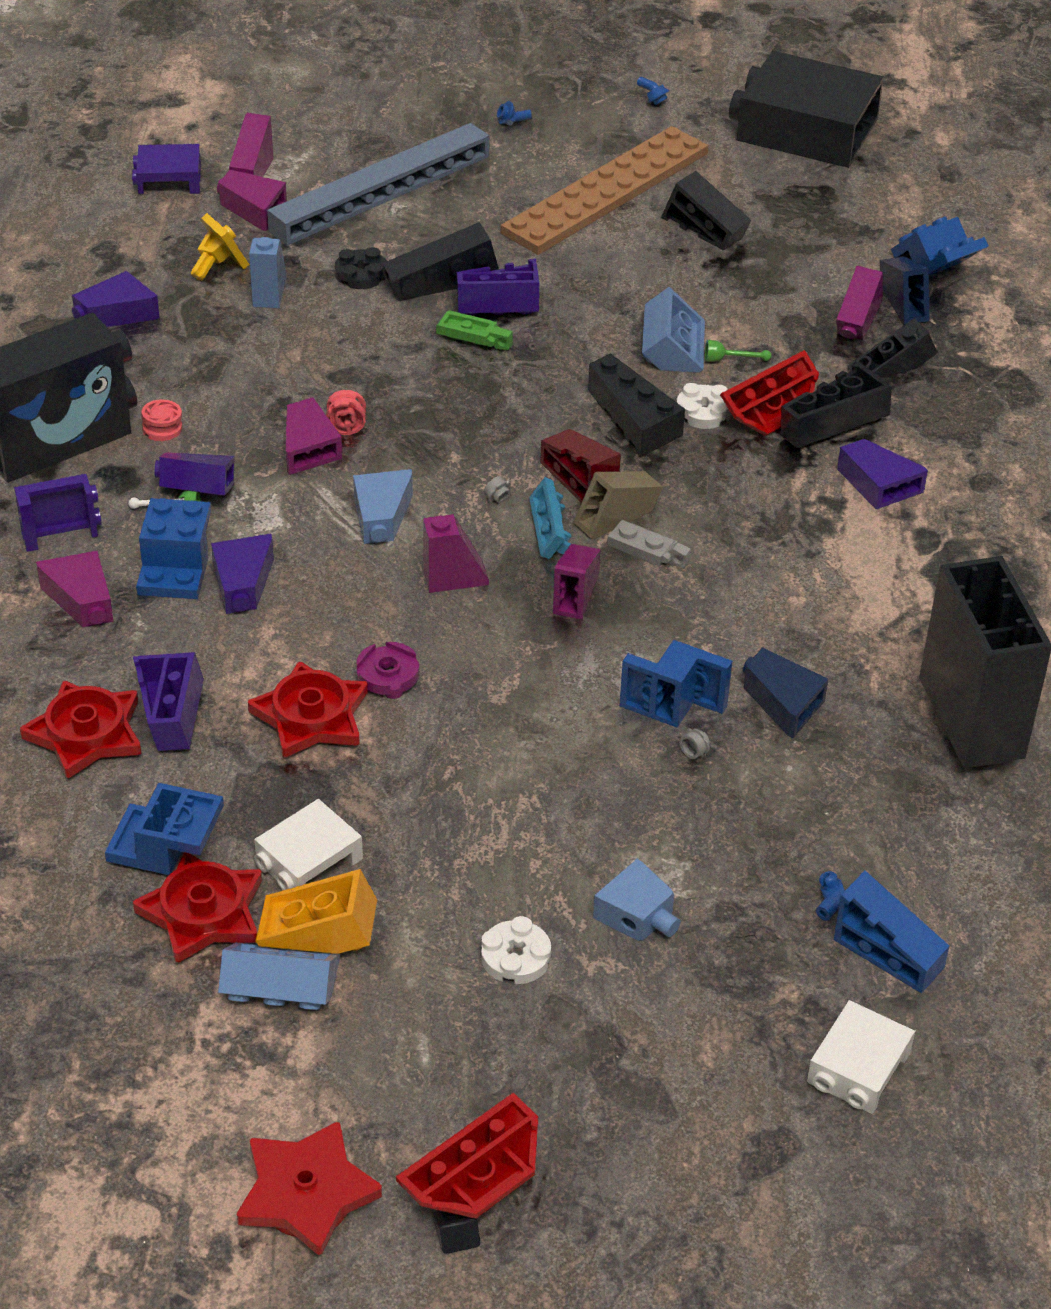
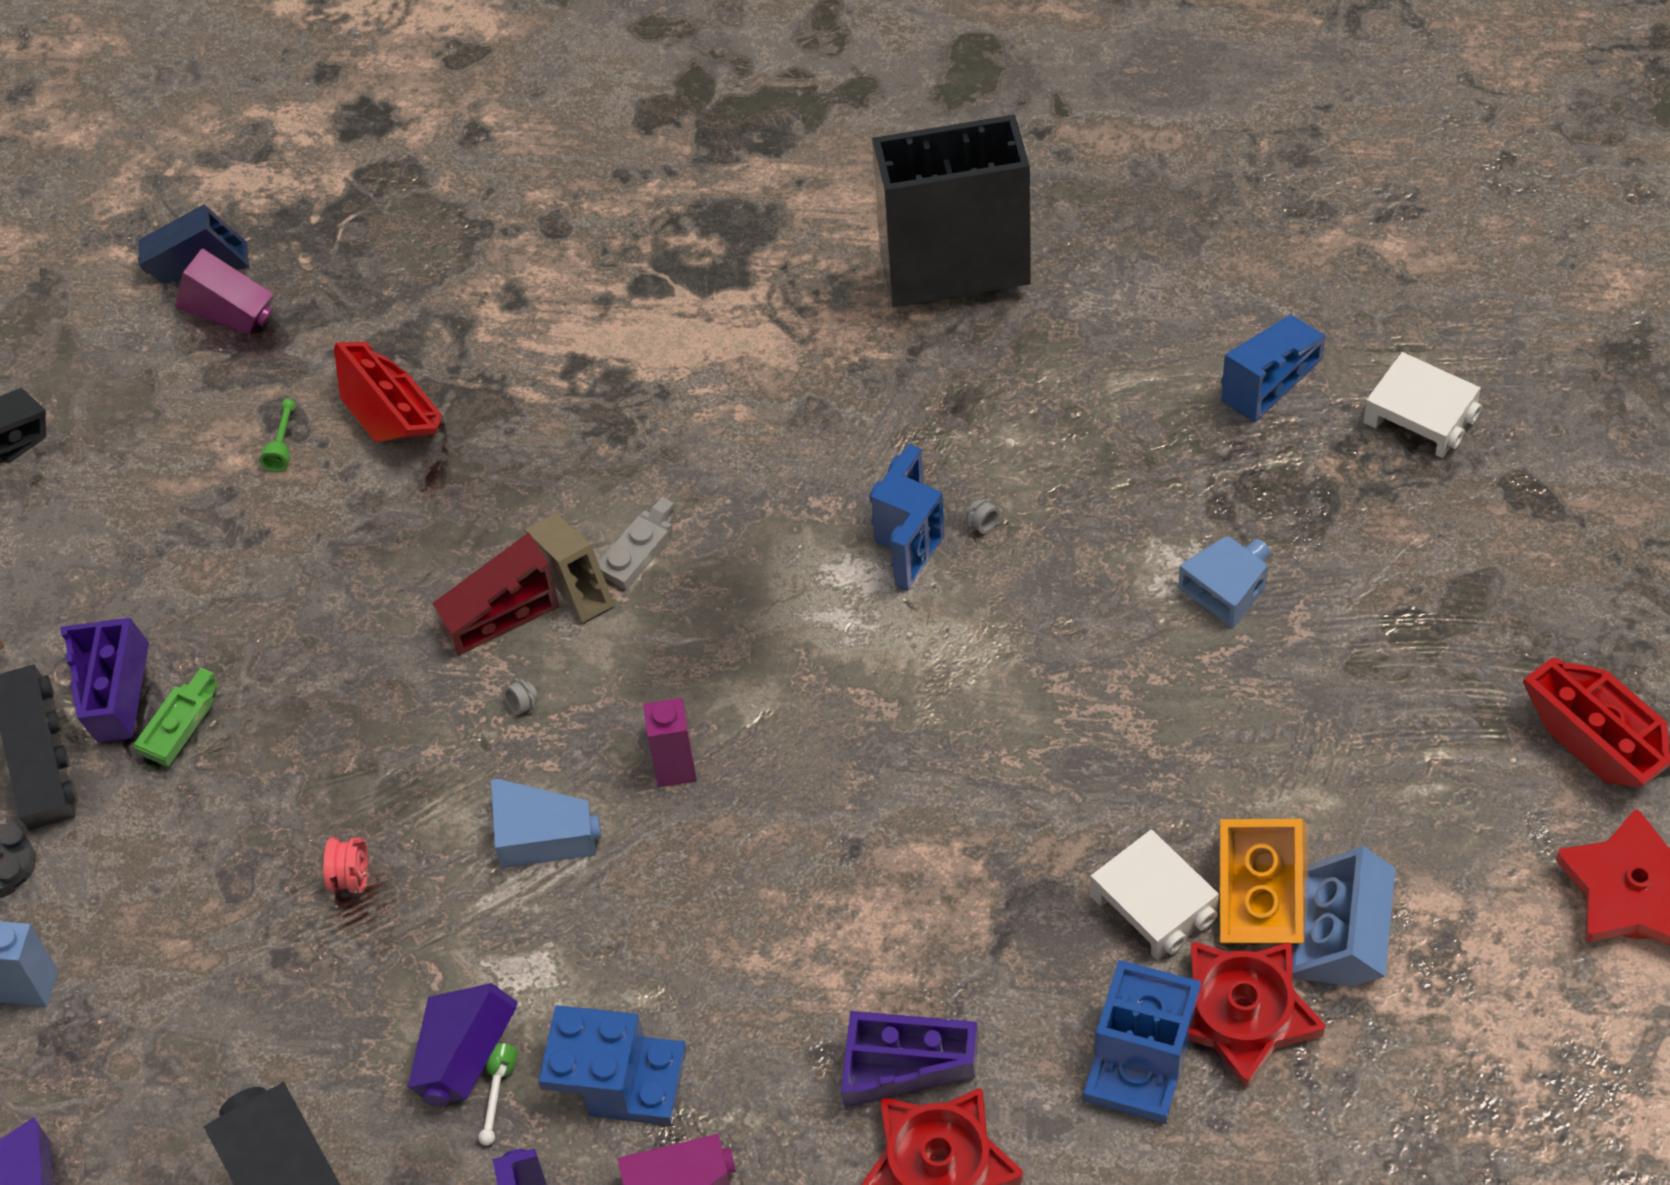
camera: 80 degrees left, 10 degrees up
coral wheel [141,399,182,441] -> none
dark purple slope [211,534,274,614] -> none
red plate [248,662,368,758] -> none
magenta slope [286,397,342,475] -> none
magenta plate [356,642,420,699] -> none
white plate [481,916,551,984] -> none
dark azure plate [529,477,572,559] -> none
magenta slope [553,544,601,620] -> none
black wedge [588,353,685,458] -> none
medium blue slope [642,287,705,373] -> none
white plate [677,383,732,429] -> none
dark blue slope [742,647,828,738] -> none
black wedge [781,362,892,448] -> none
blue arm [816,871,845,921] -> none
dark purple slope [837,439,928,509] -> none
black slope [847,318,938,378] -> none
blue bracket [891,216,989,275] -> none

